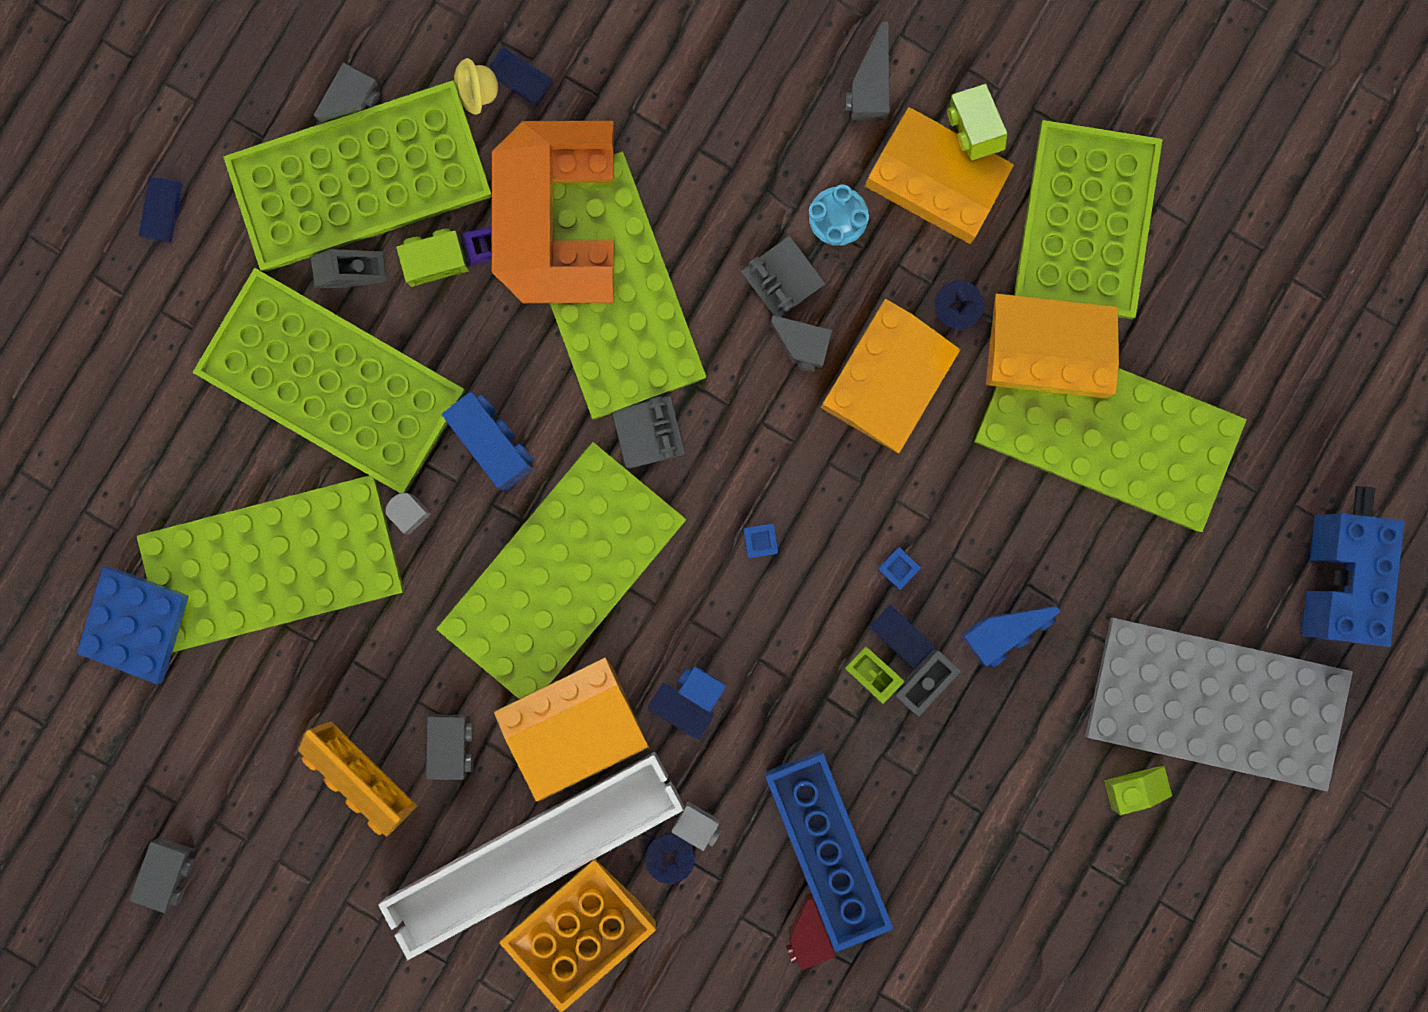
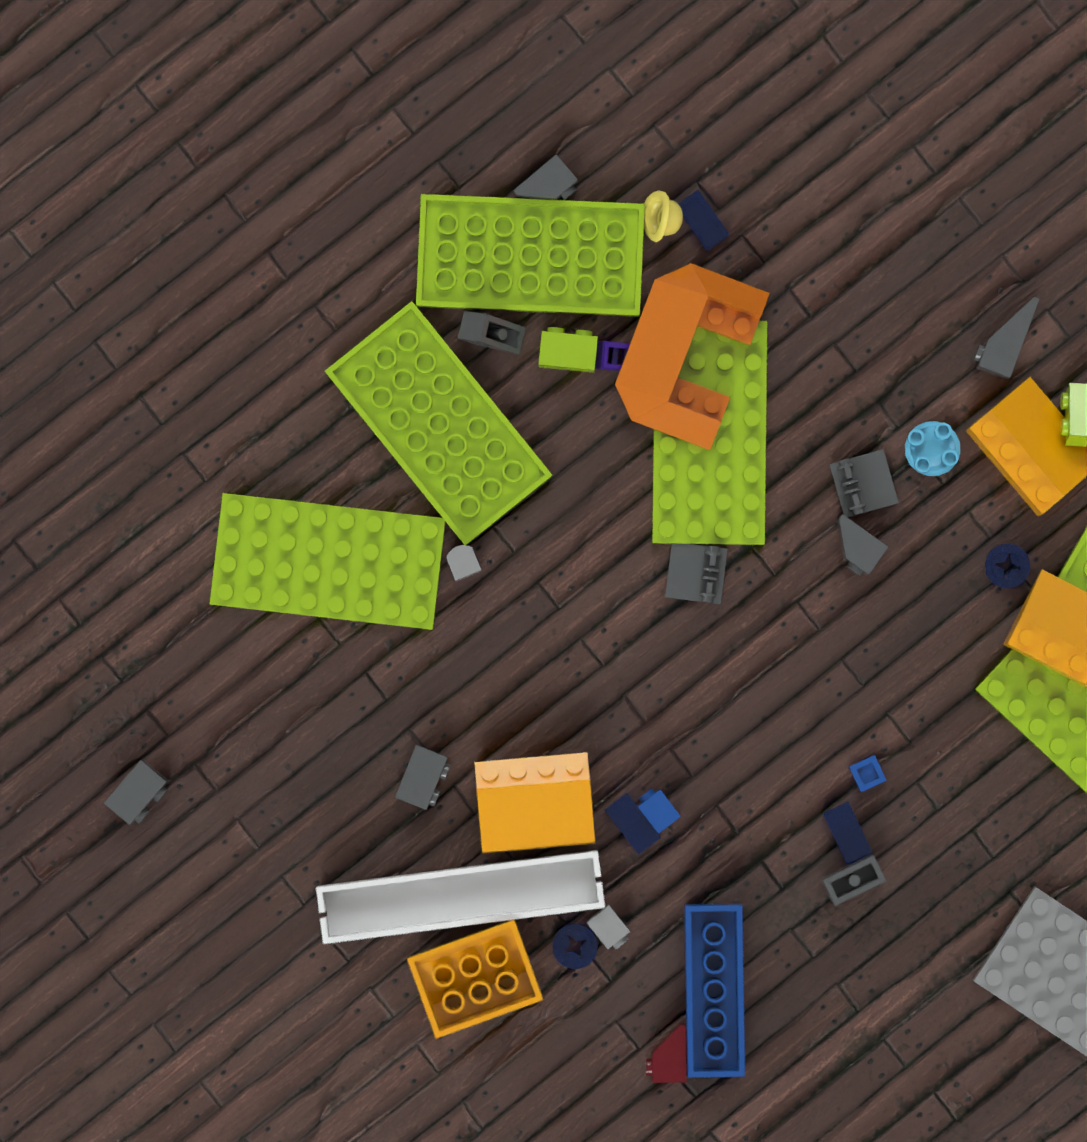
camera: 20 degrees right, 0 degrees up
blue plate [77,566,189,684] -> none
clear blue tile [139,177,182,243] -> none
light orange slope [298,721,417,837] -> none
lime plate [436,442,686,699] -> none
blue brick [441,392,534,491] -> none
blue tile [743,523,778,558] -> none
light orange slope [820,299,961,454] -> none
lime slope [845,647,905,704] -> none
blue slope [960,606,1061,667] -> none
lime slope [1104,765,1172,815] -> none

